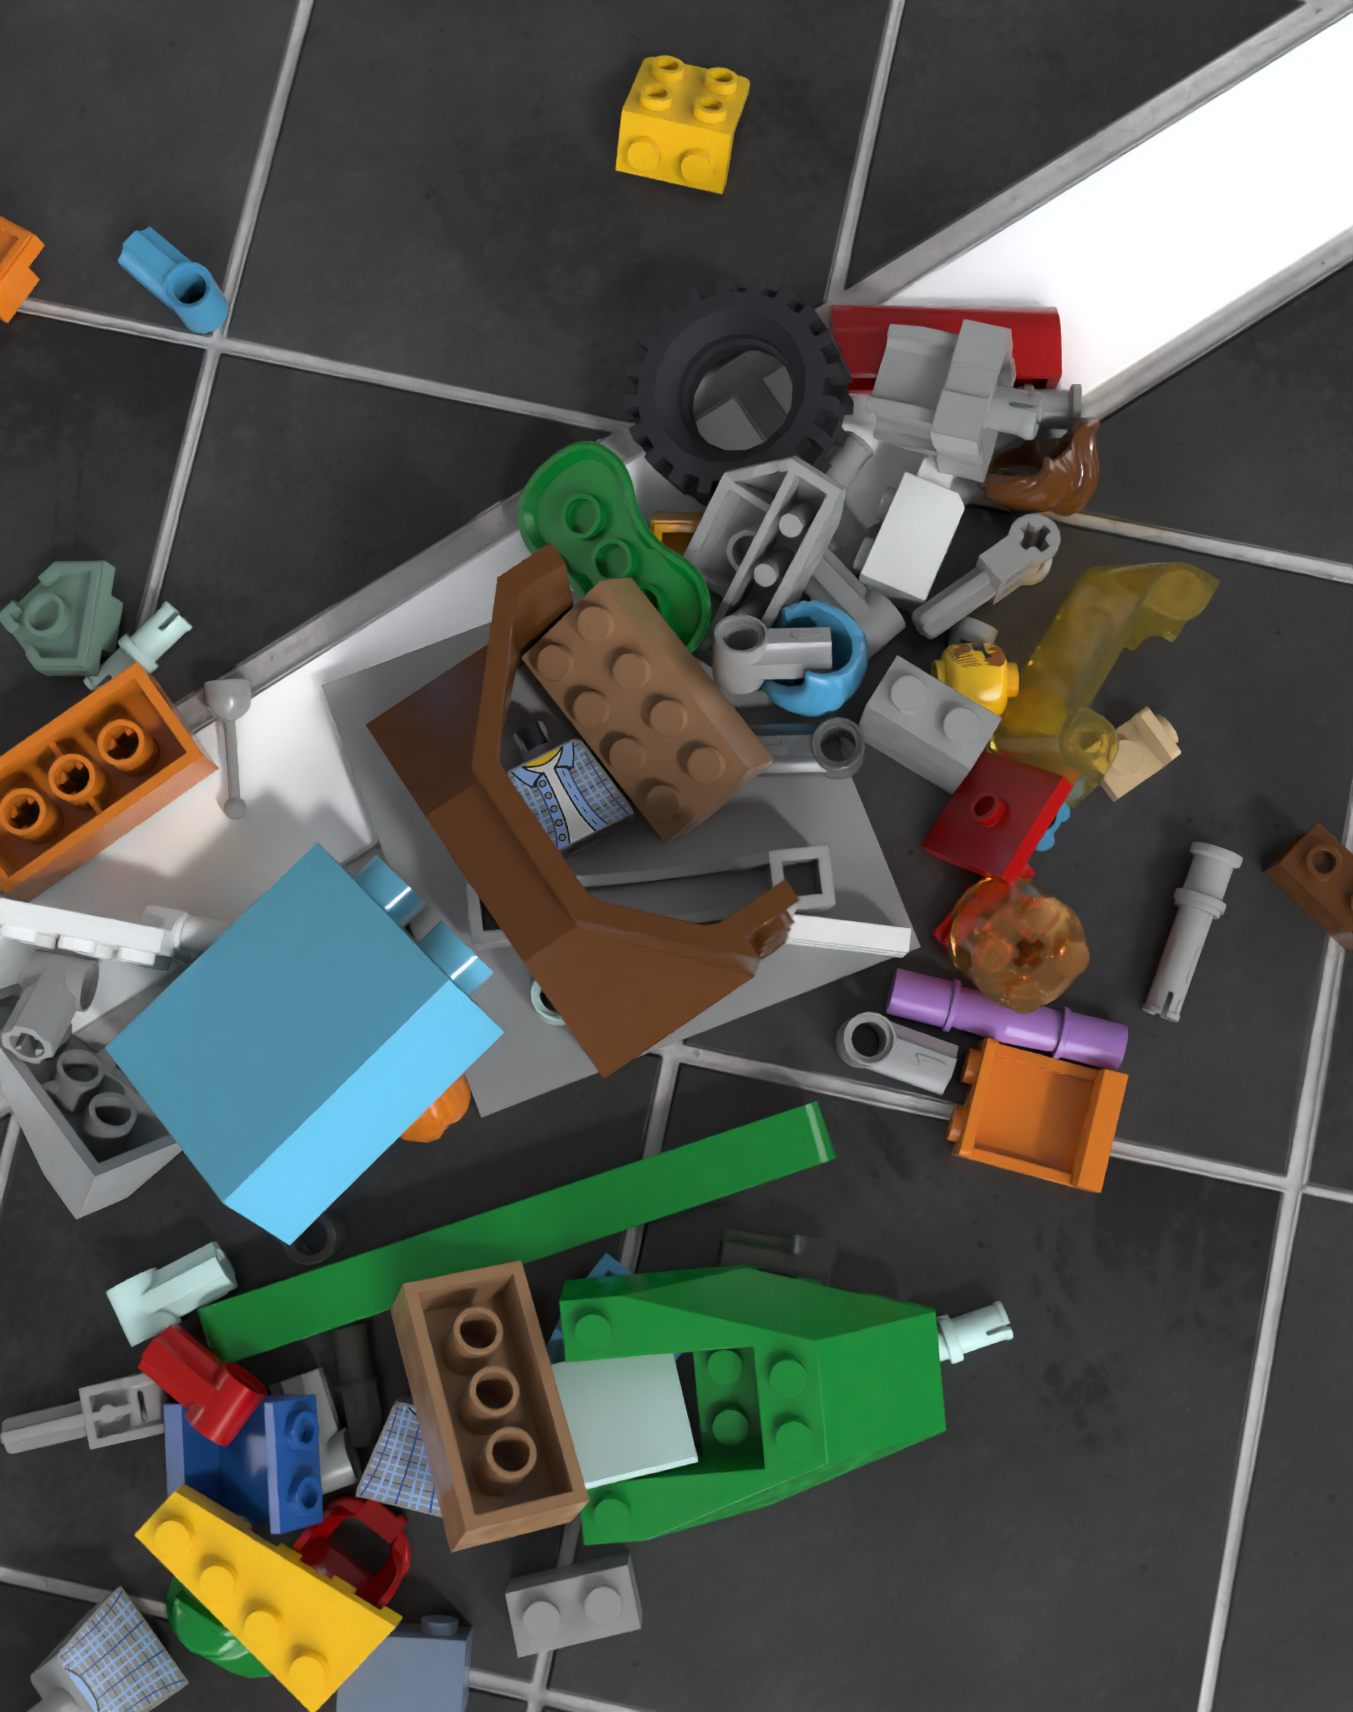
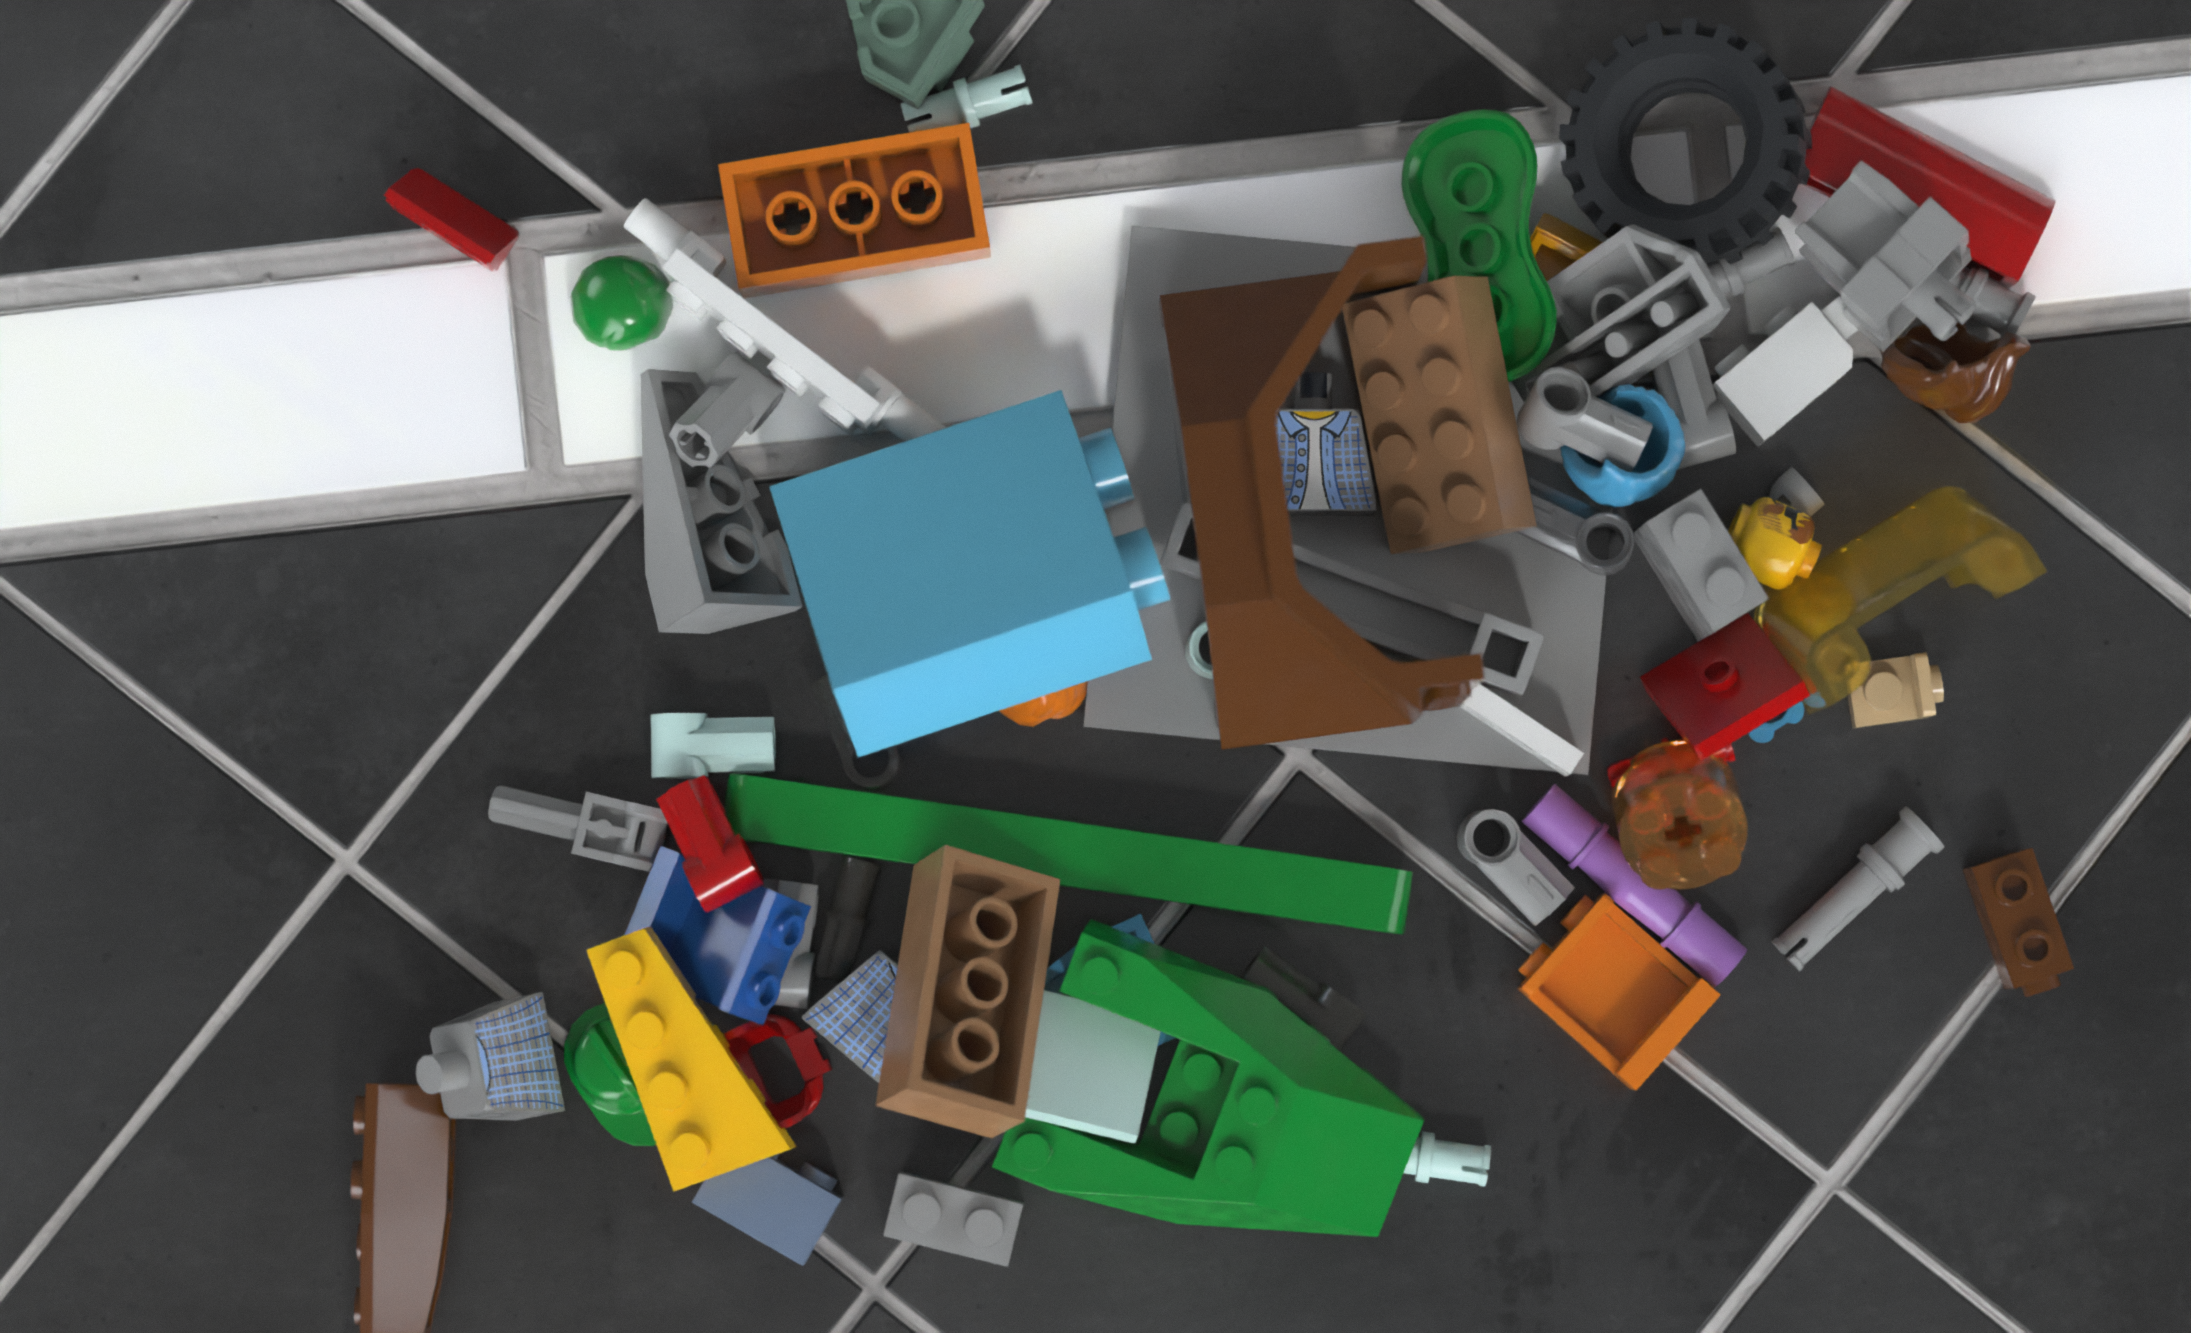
camera: 25 degrees right, 5 degrees up
light grey hinge [204,679,252,820] -> none
light grey connector [911,514,1061,640] -> none

